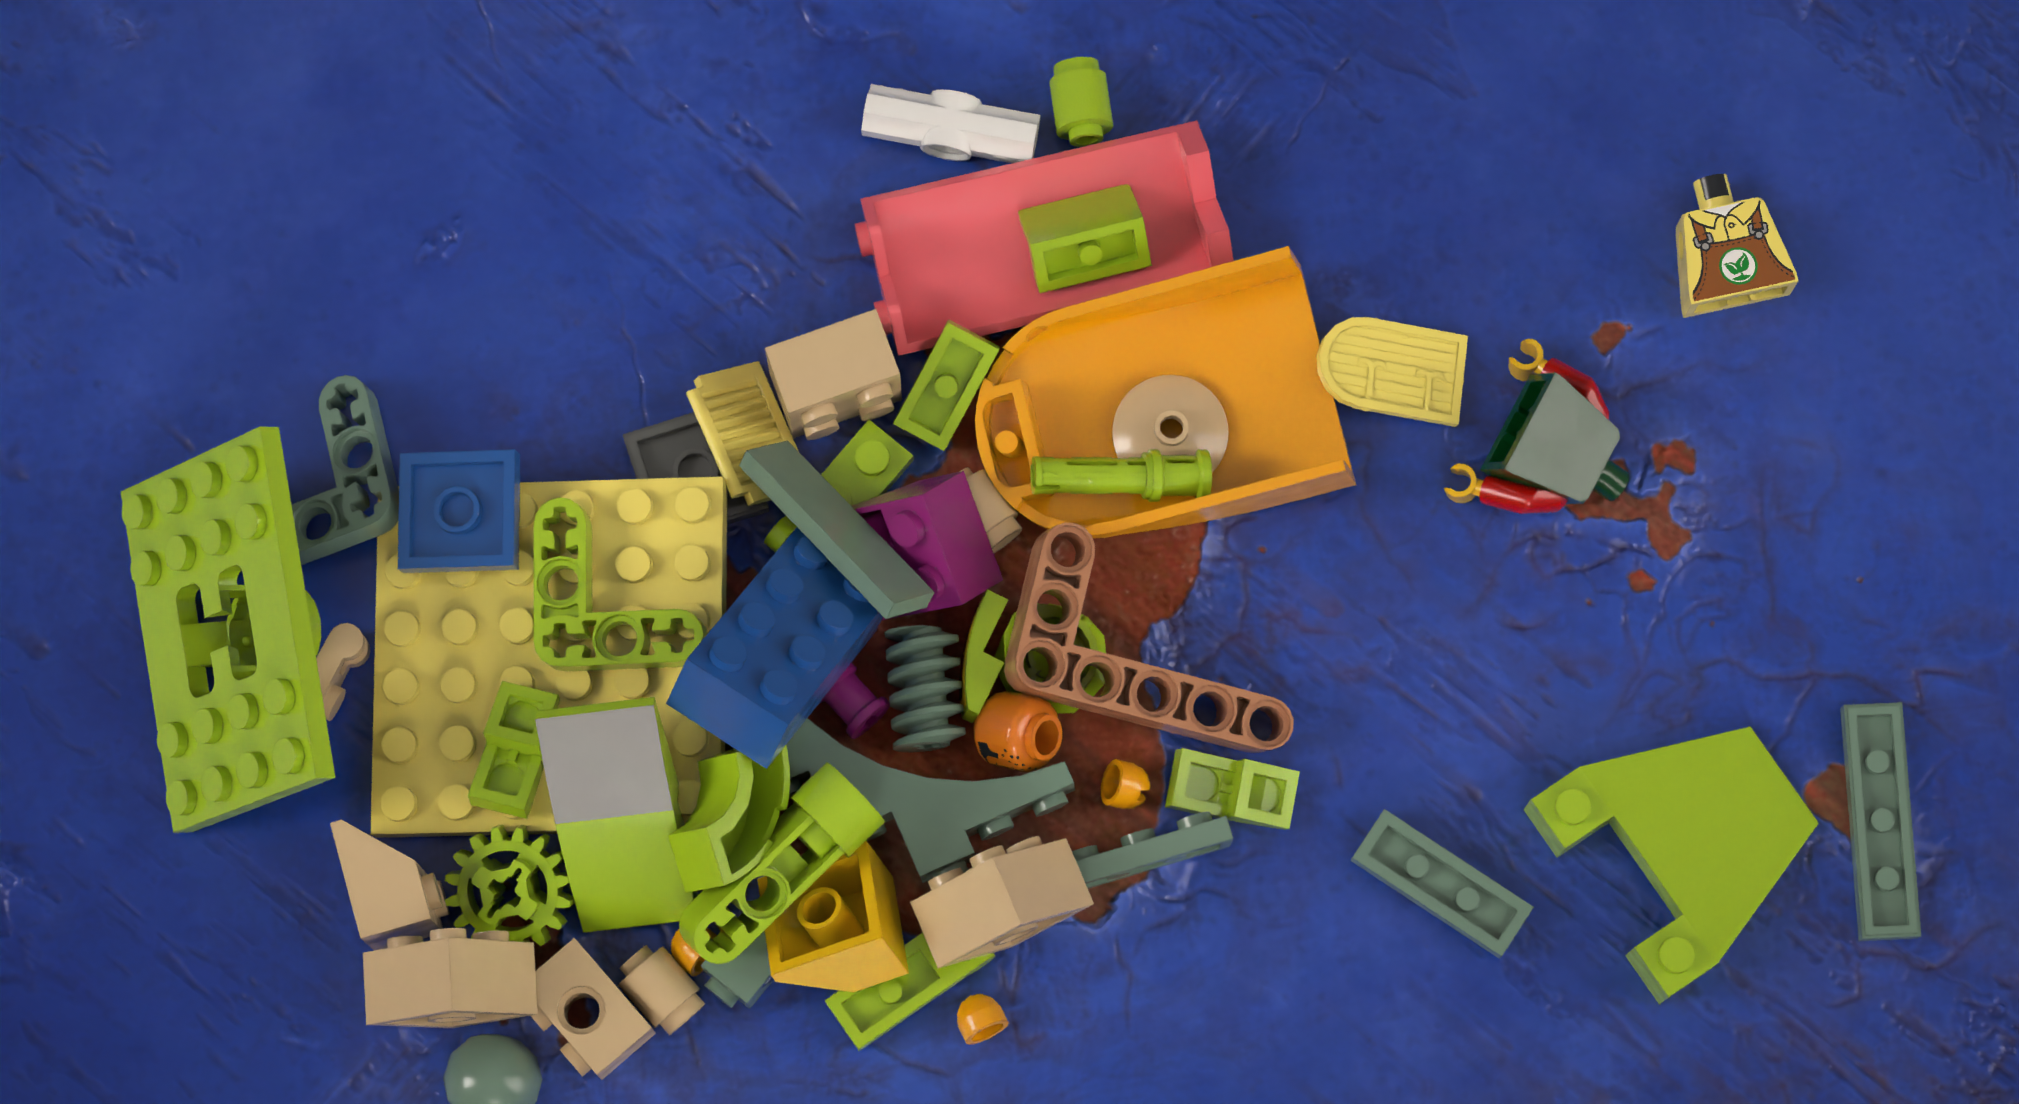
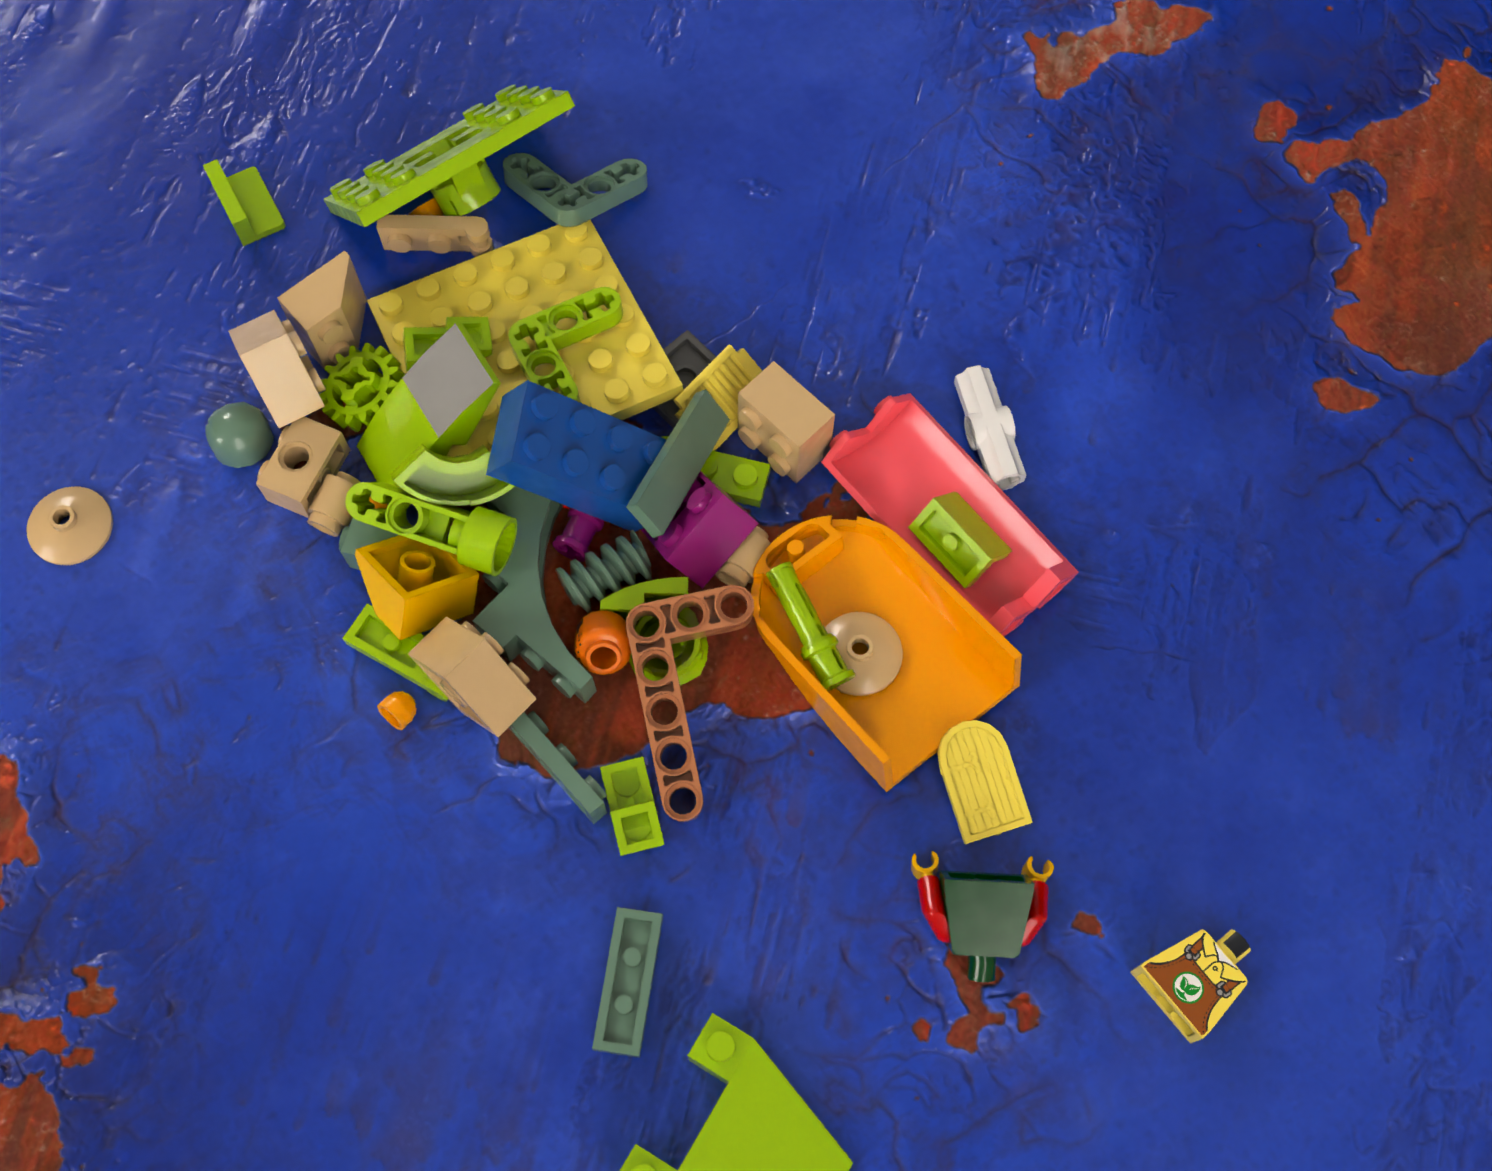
camera: 65 degrees right, 10 degrees down
blue plate [398,449,520,573] -> none
lime plate [893,319,1000,451] -> none
lime brick [1049,57,1114,147] -> none
light orange hinge [1101,759,1150,809] -> none
none -> lime panel [203,159,286,246]

